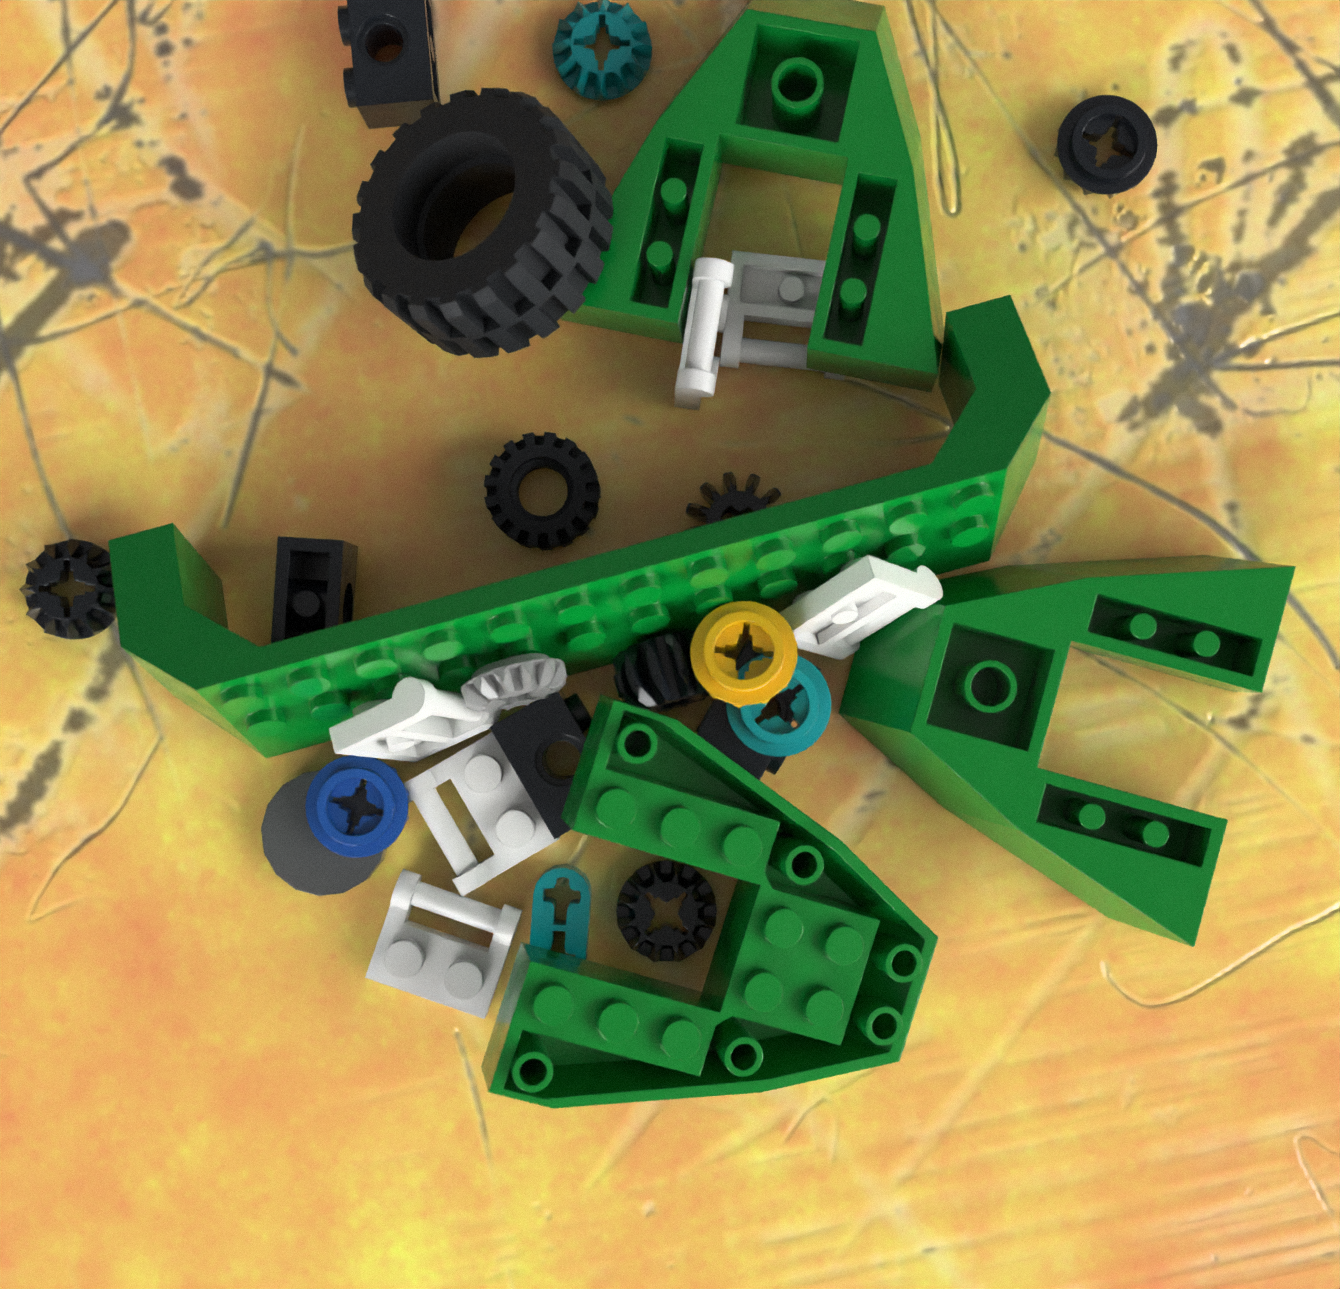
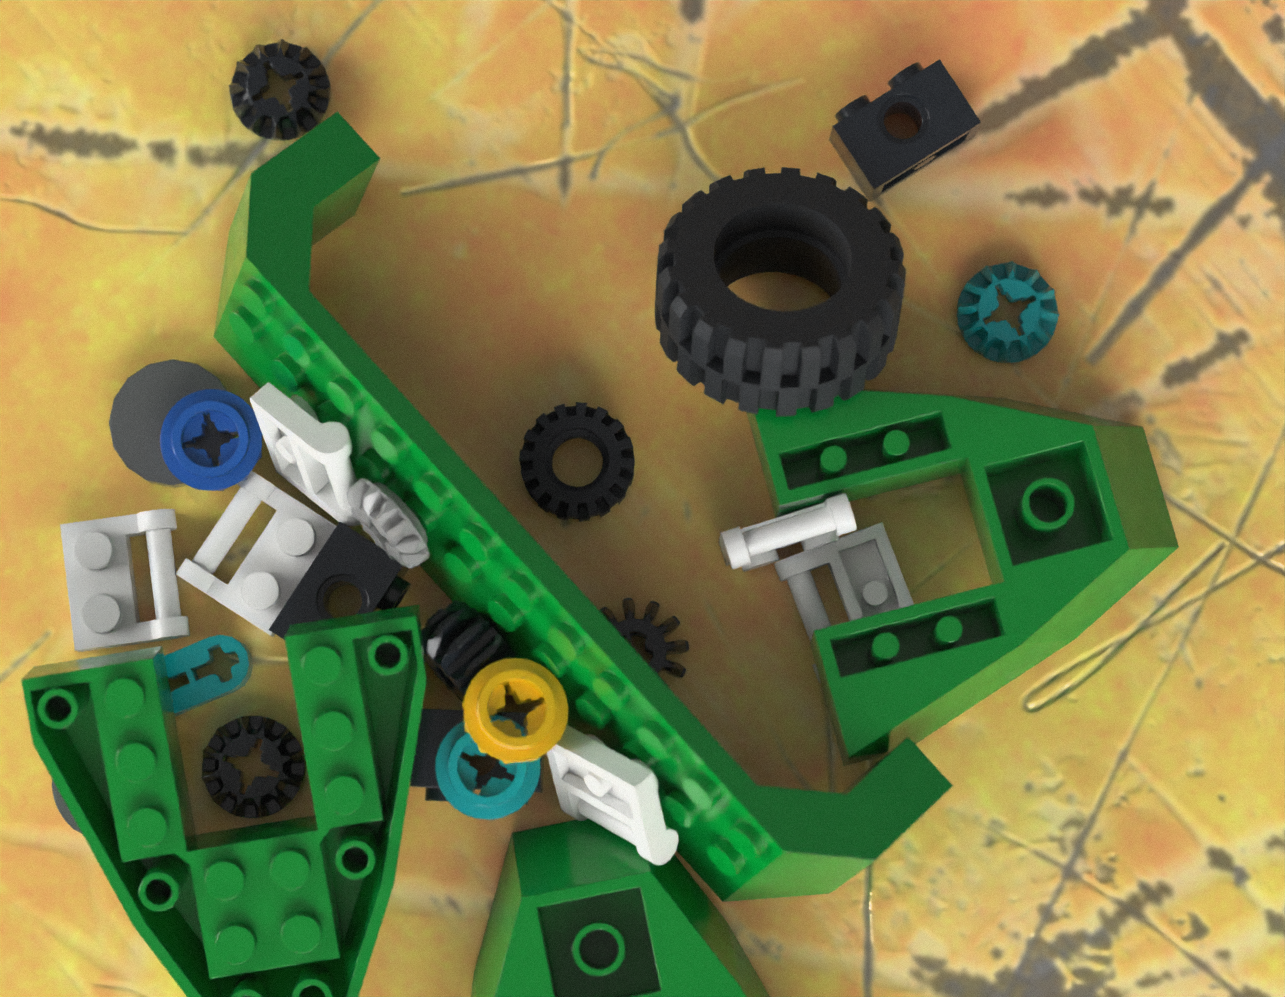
camera: 65 degrees right, 5 degrees down
black brick [271,536,358,643] -> none
black gear [1054,95,1157,199] -> none

